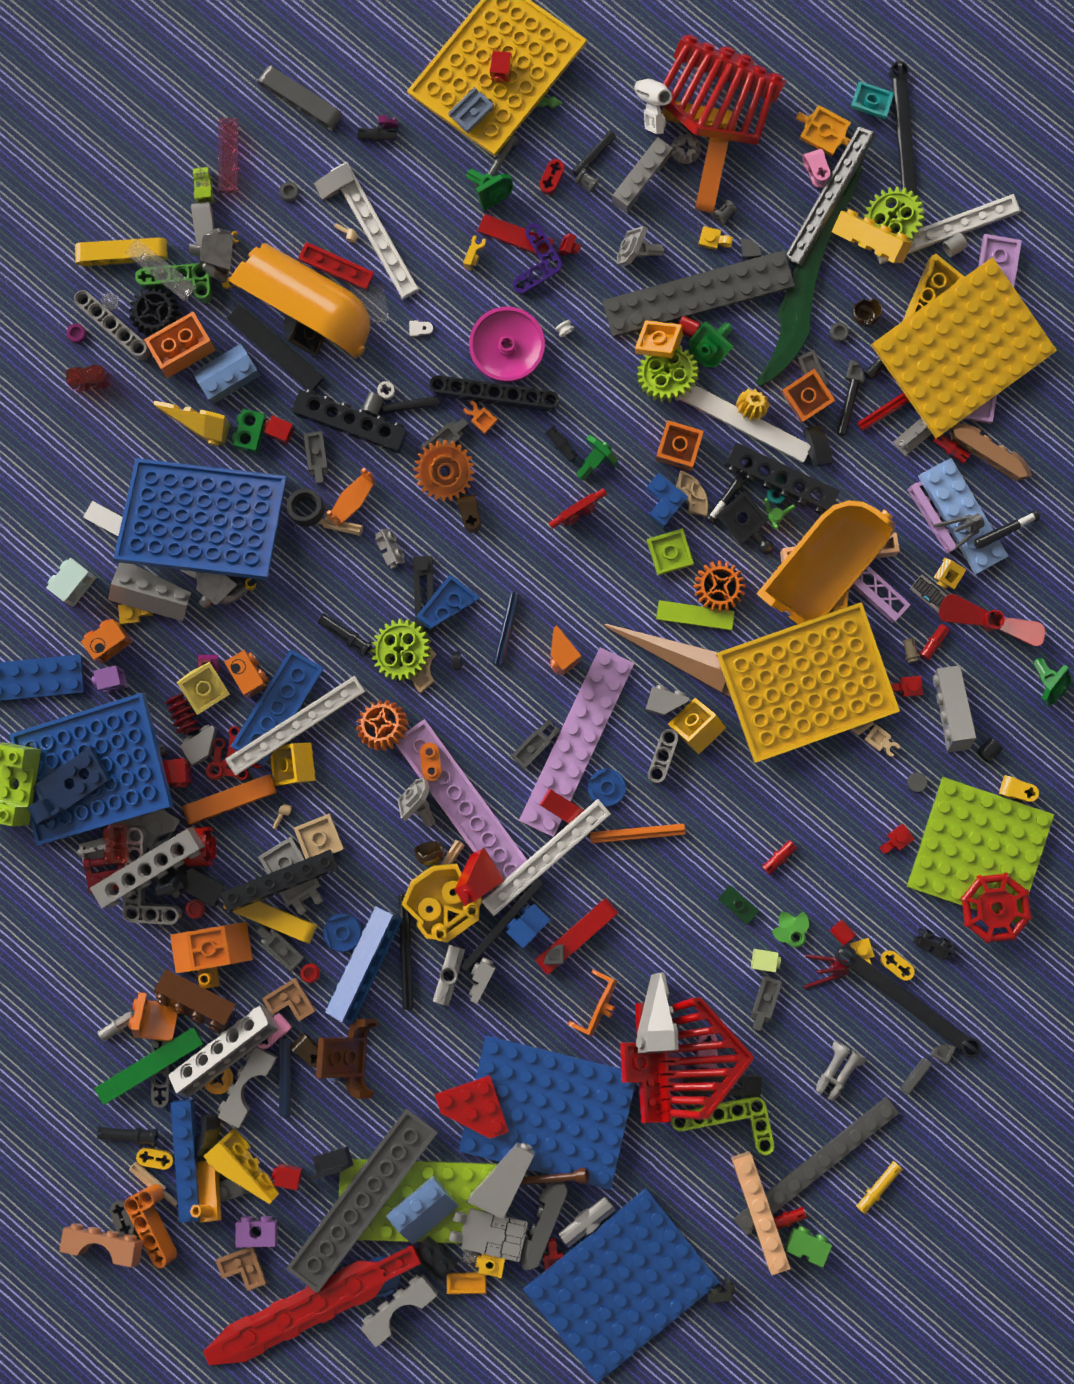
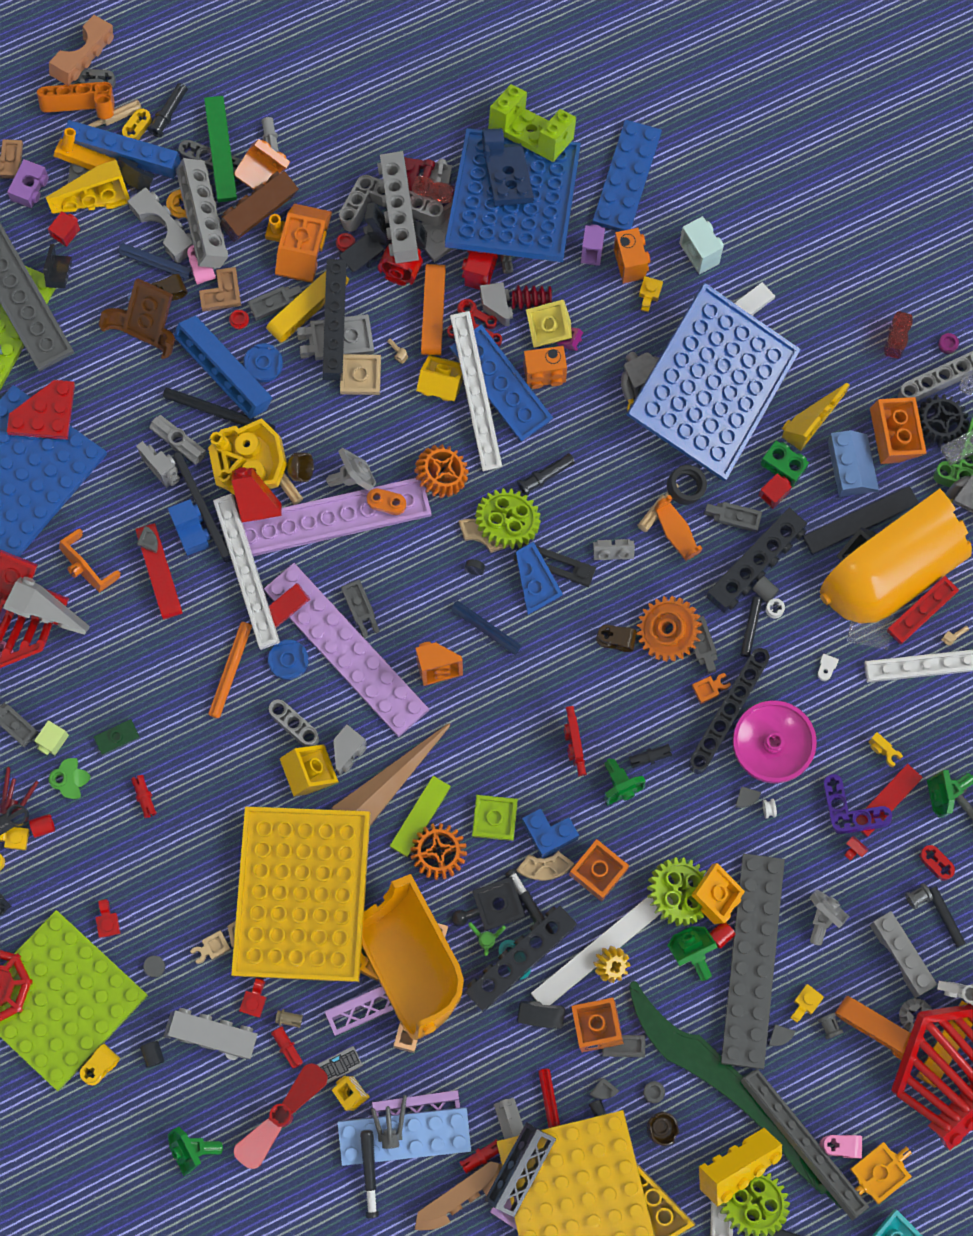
camera: 110 degrees right, 10 degrees down
light grey wedge [108,563,191,621] -> none
black piece [836,379,860,436] -> none
none -> black fence [485,1122,556,1217]
none -> dark grey tile [735,786,761,808]

